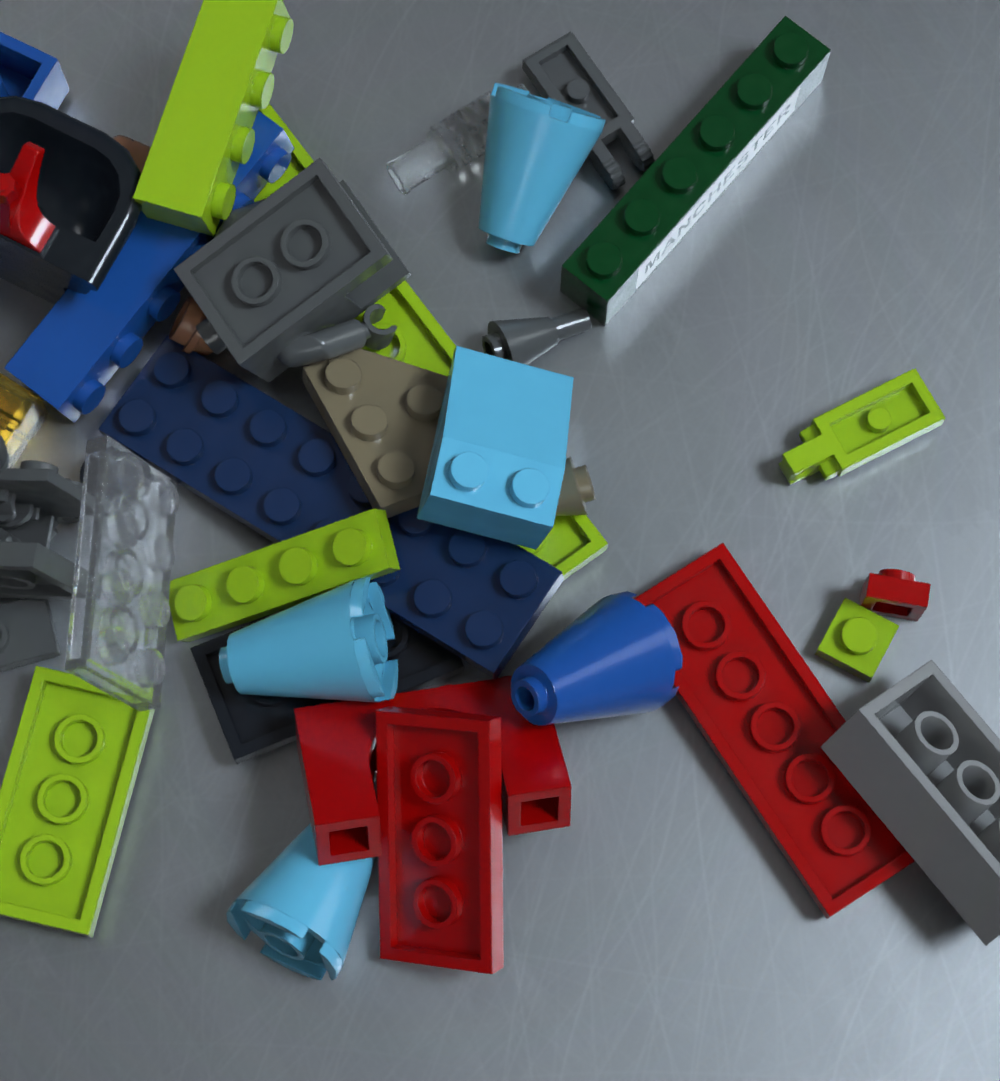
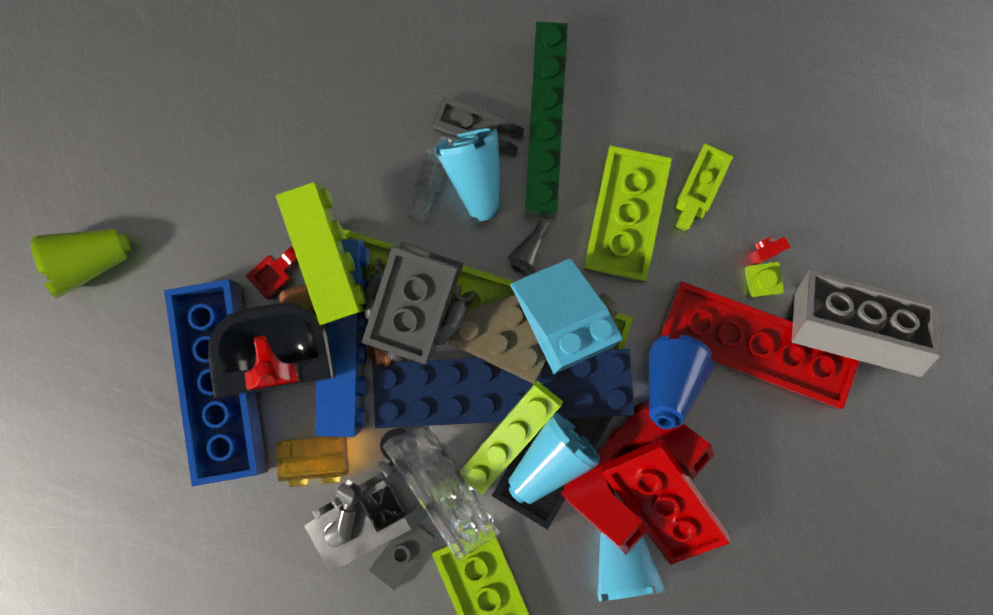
camera: 30 degrees left, 10 degrees up
none -> red plate [246,246,299,300]
none -> lime plate [583,145,672,283]

